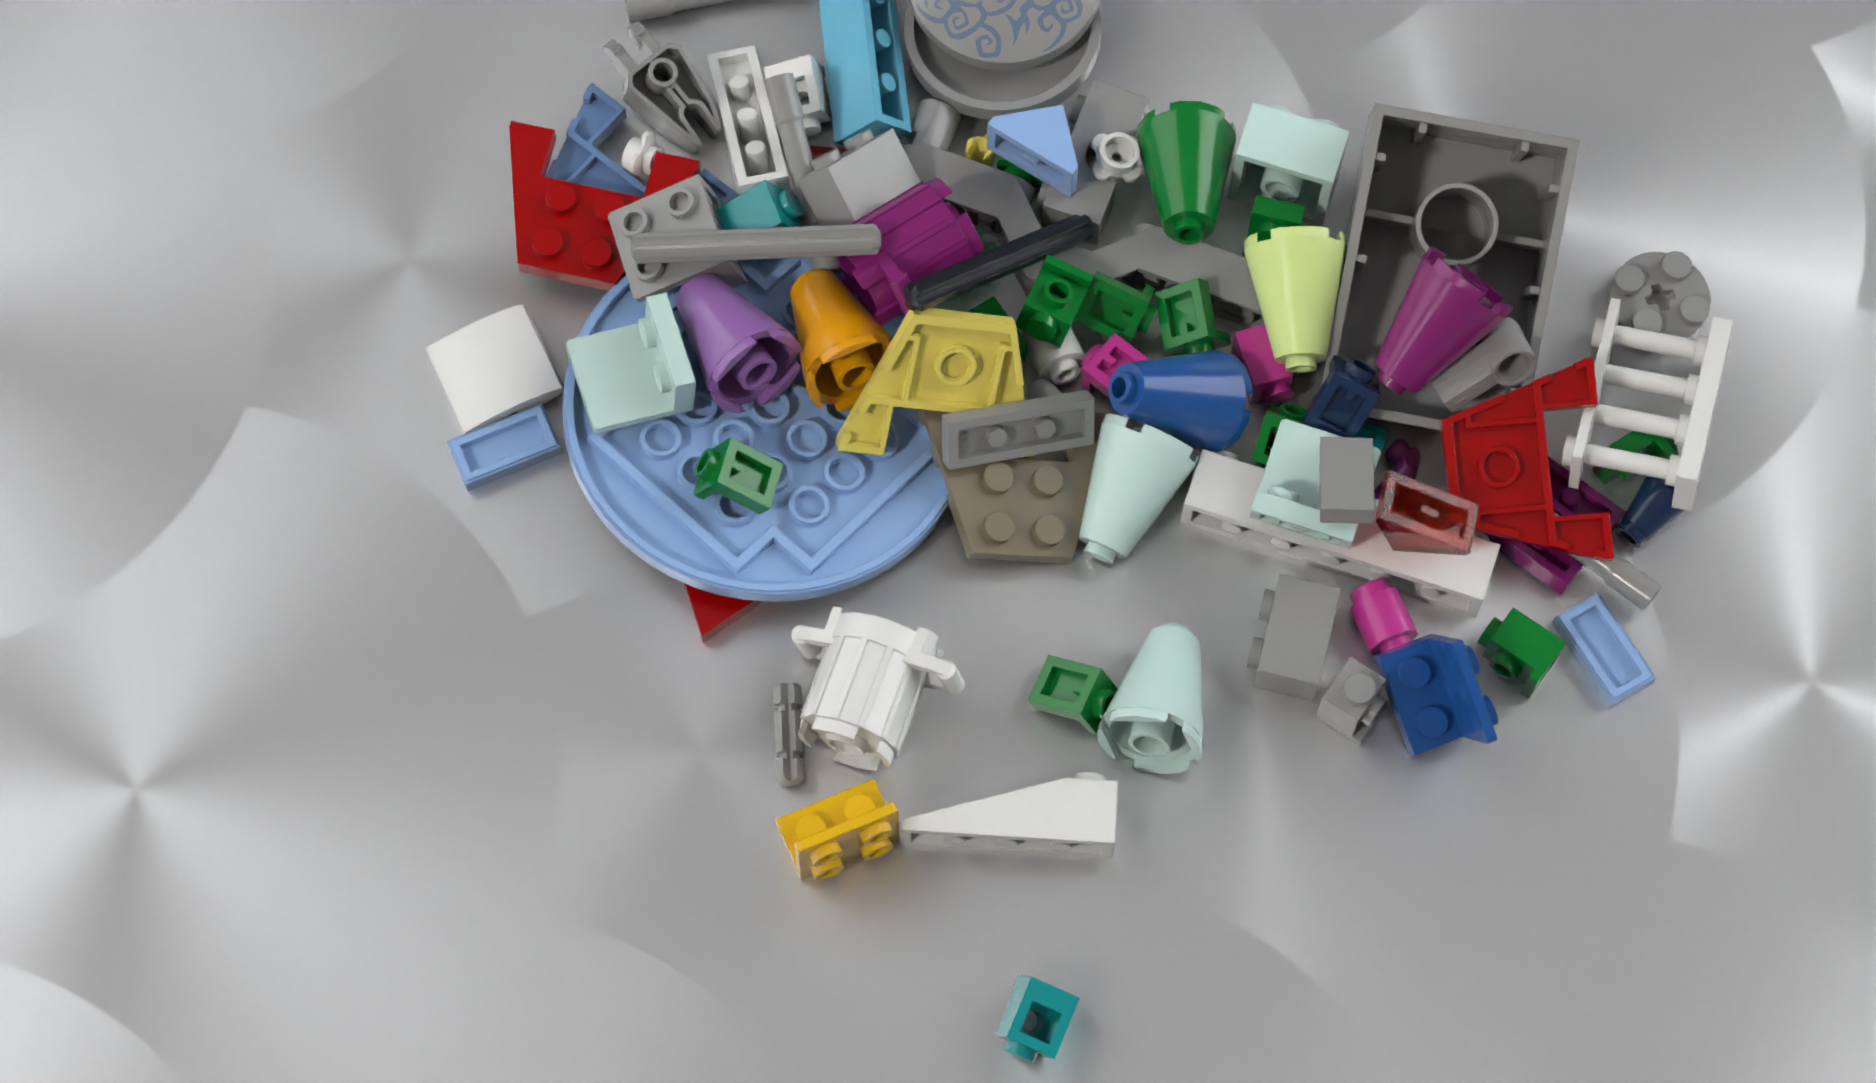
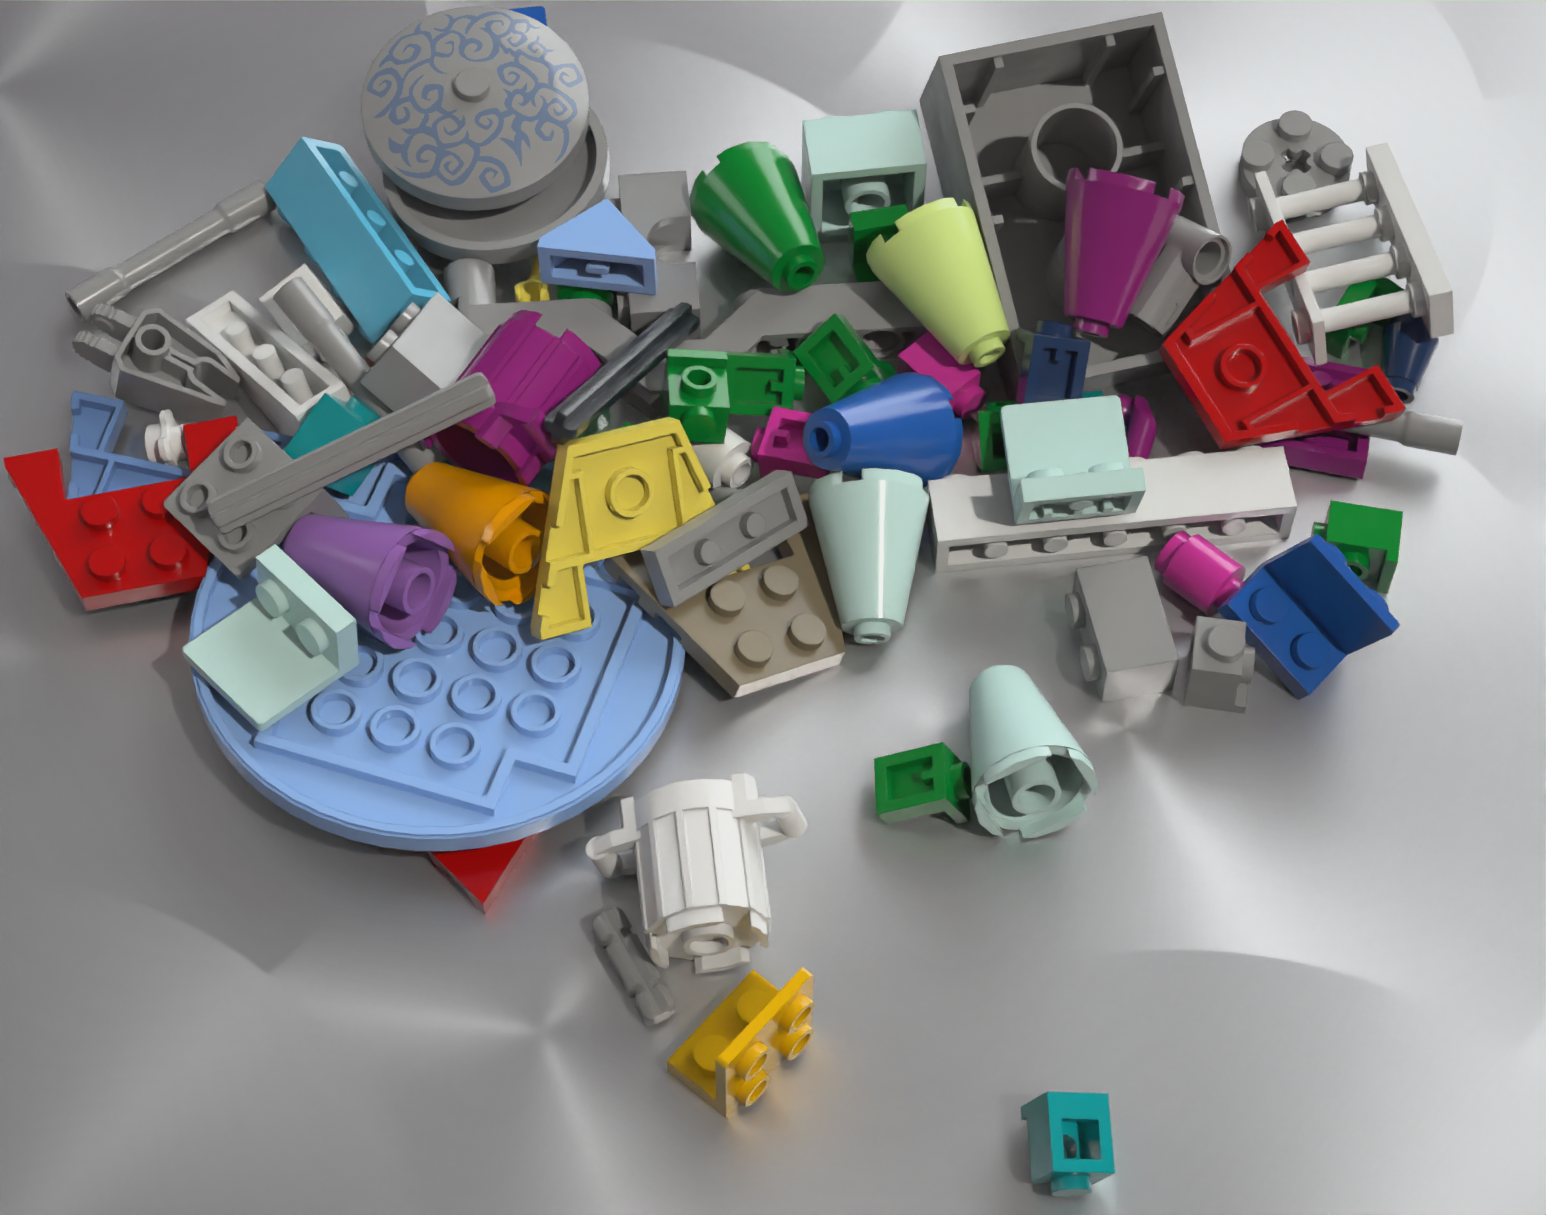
camera: 25 degrees left, 10 degrees down
white slope [425,304,564,433] -> none
light blue tile [447,404,563,491] -> none
green bracket [694,437,784,514] -> none
white slope [900,772,1118,857] -> none
white plate [1091,132,1141,182] -> none
light grey tile [1319,437,1374,524] -> none
clear red slope [1375,470,1479,555] -> none
light blue tile [1552,593,1656,708] -> none

